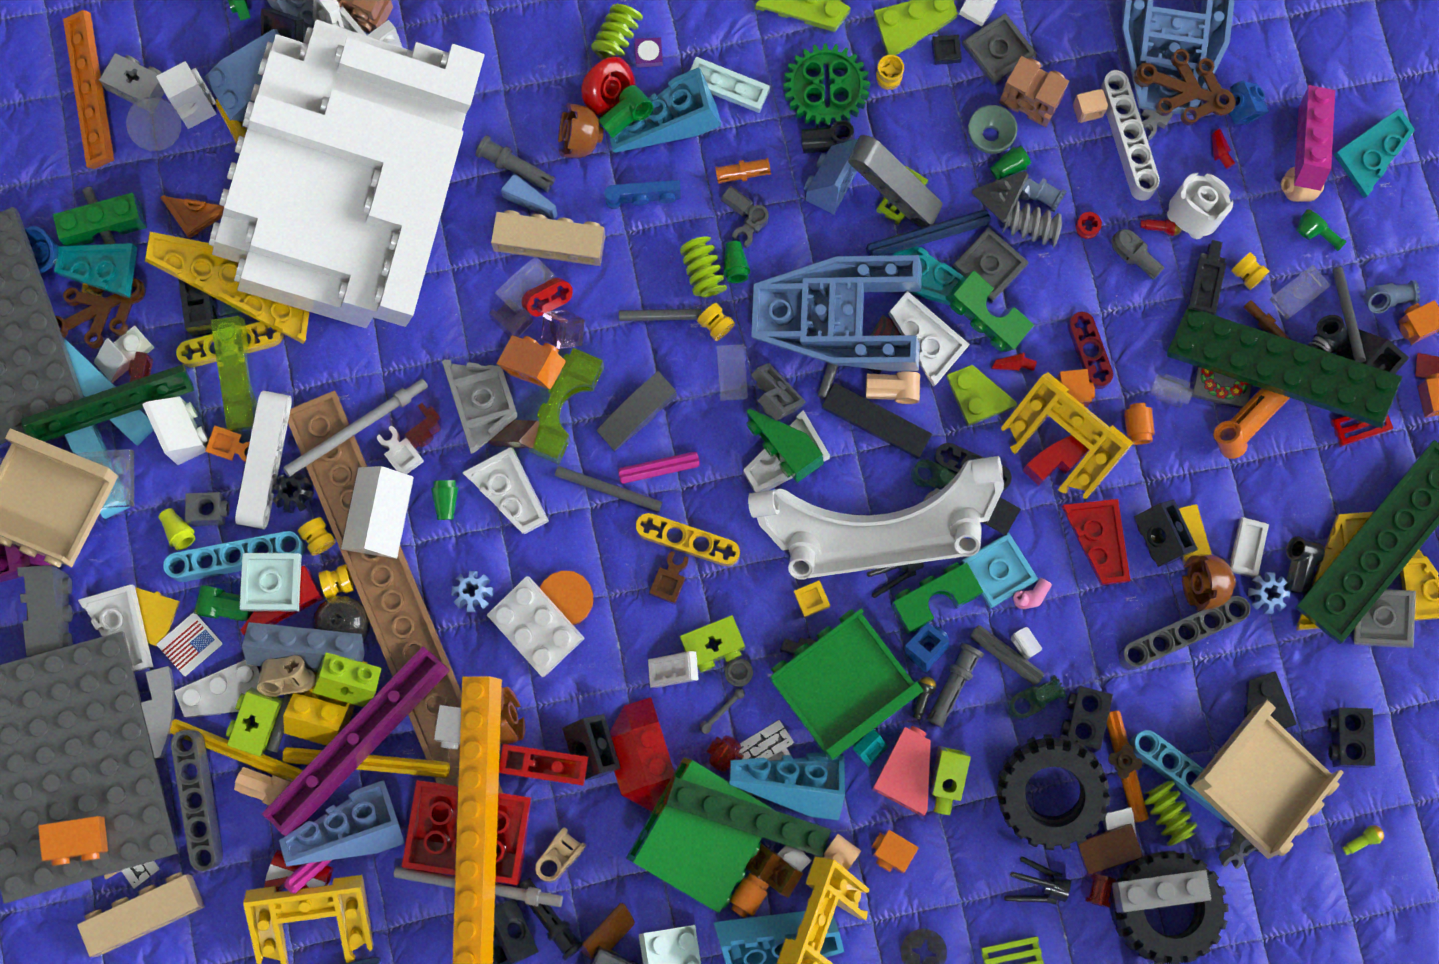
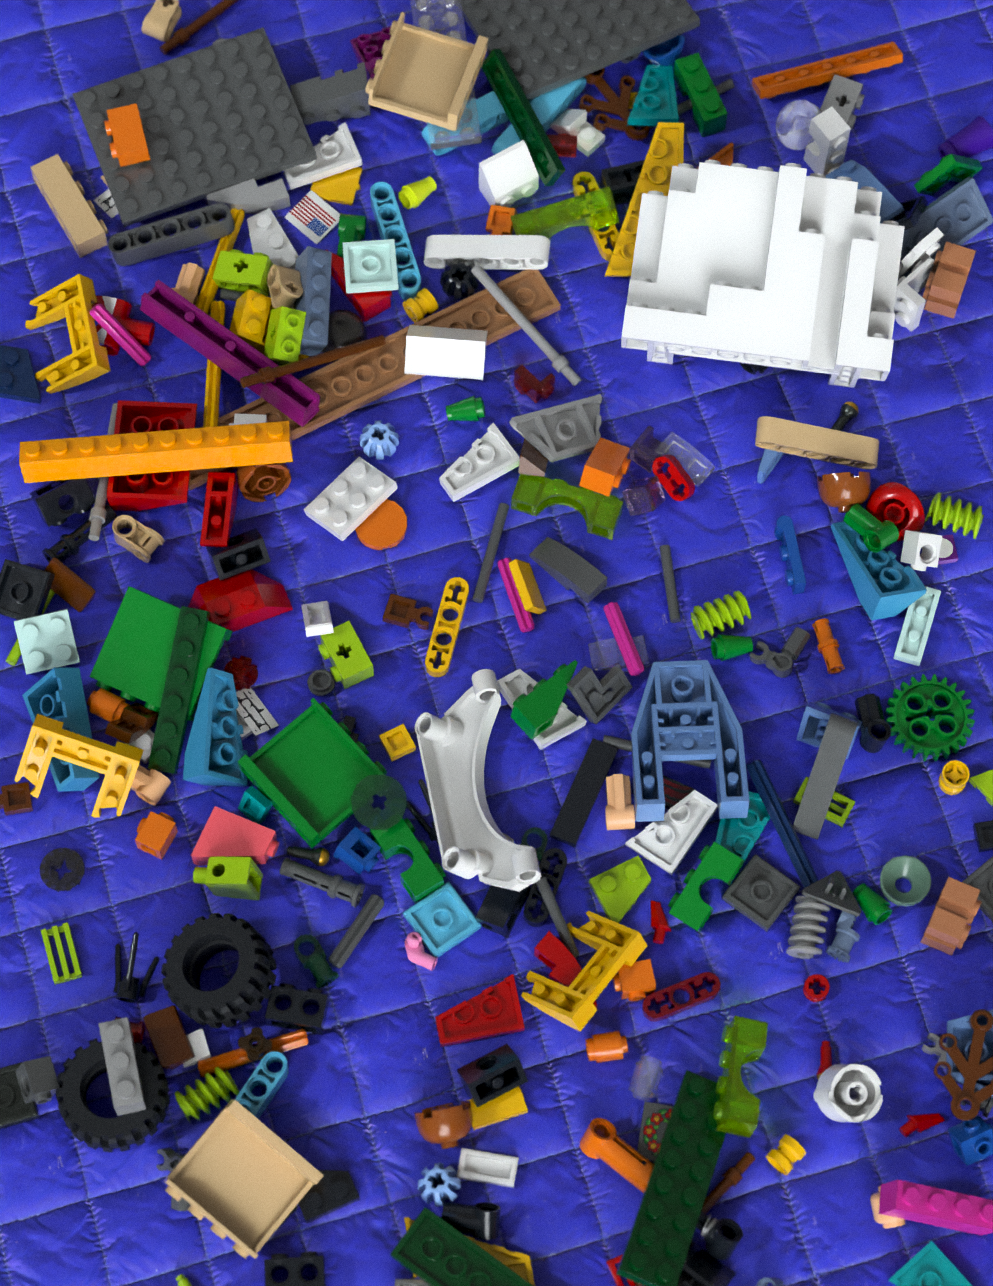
camera: 85 degrees right, 10 degrees down
dark grey brick [185,492,230,526] -> none
medium blue wedge [279,780,405,866] -> none
yellow wheel [318,564,354,599] -> none
white plate [377,426,424,475] -> none
dark grey pin [475,135,555,192] -> none
tan brick [491,210,605,266] -> none
yellow wheel [697,303,735,341] -> none
dark grey hinge [699,688,745,734] -> none
white slope [1011,627,1042,660] -> none
light nougat slope [1073,89,1108,123] -> none
white beam [1100,70,1160,201] -> none
dark grey arm [1111,229,1165,280] -> none
dark grey beam [1119,596,1251,670] -> none
black hinge [1187,240,1227,315] -> none
clear plate [1269,265,1331,320] -> none
green bar [1296,209,1347,251] -> none
dark grey bar [1332,267,1366,363] -> none
none -> reddish brown bar [240,335,386,388]
none -> clear green plate [351,774,407,830]
none -> yellow tile [509,559,547,615]
none -> dark grey bar [536,877,580,957]
none -> dark pink axle [603,602,645,676]
none -> clear neon green arch [713,1016,768,1138]
none -> tan beam [755,416,879,469]
none -> pearl dark grey piece [831,402,859,431]
none -> white brick [900,530,942,571]

